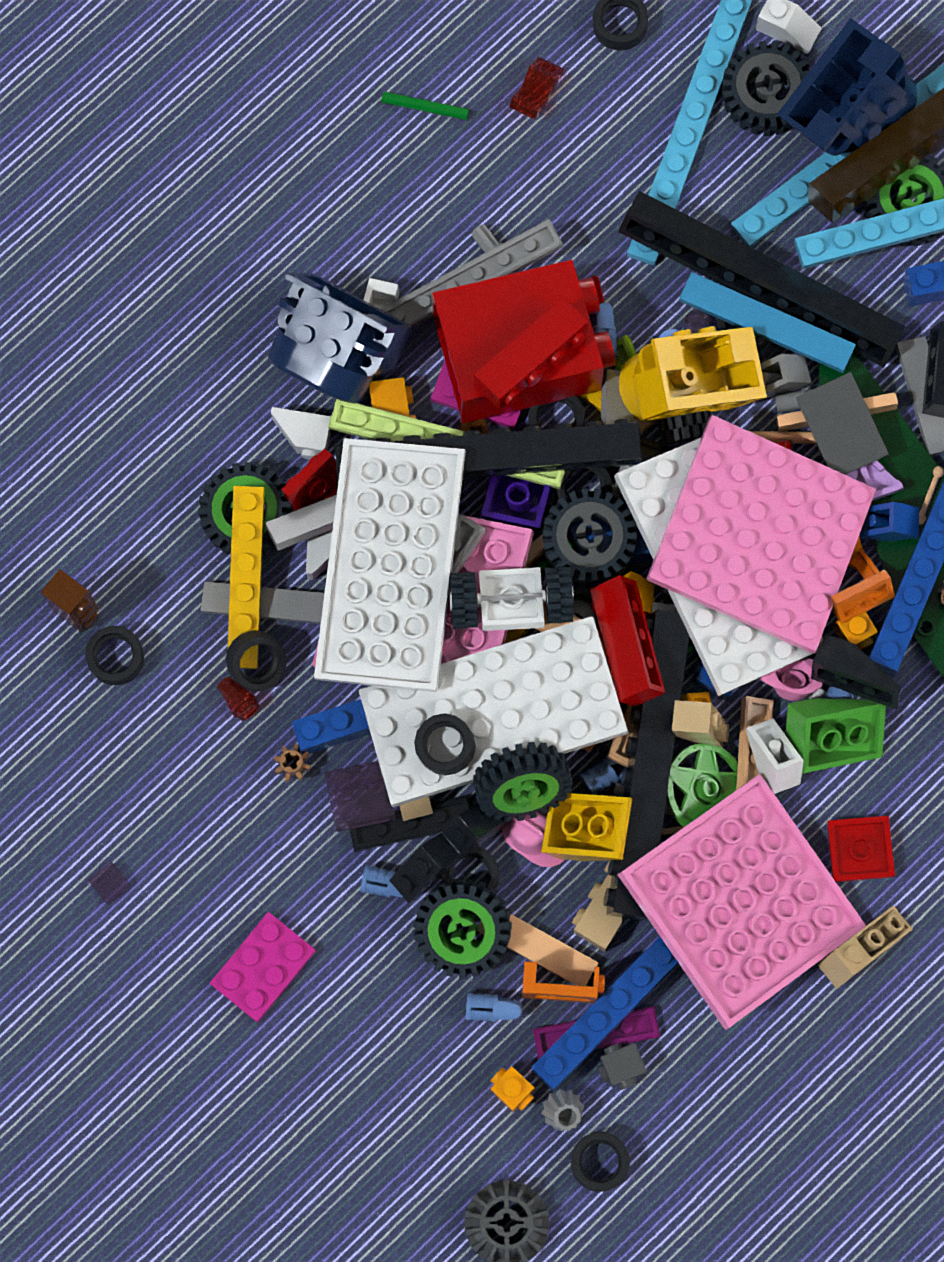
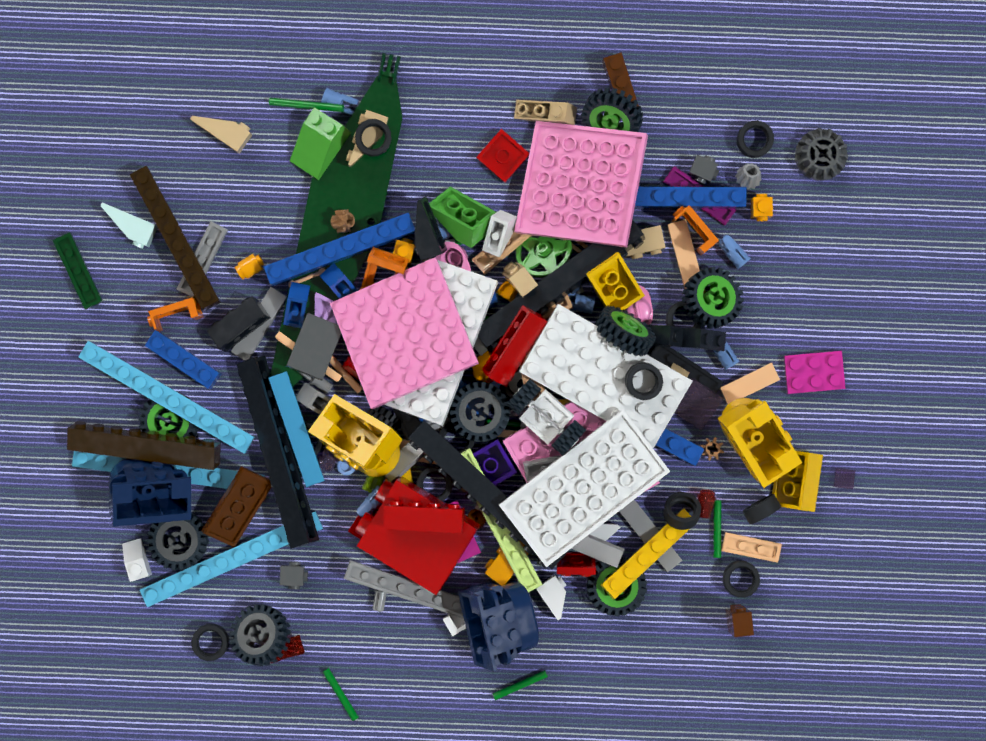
camera: 140 degrees left, 10 degrees up
none -> reddish brown plate [201,466,272,547]
none -> wheel [229,604,291,666]
none -> dark grey brick [280,562,308,589]
none -> blue slope [283,282,310,328]
none -> green bar [492,670,548,701]
none -> black wheel [581,88,643,132]
none -> reddish brown brick [602,52,639,106]
none -> green bar [713,500,721,558]
none -> yellow brick [717,398,802,488]
none -> light nougat tile [720,363,780,404]
none -> light nougat tile [721,532,782,563]
none -> black tyre [743,494,781,525]
none -> yellow slope [772,451,823,512]

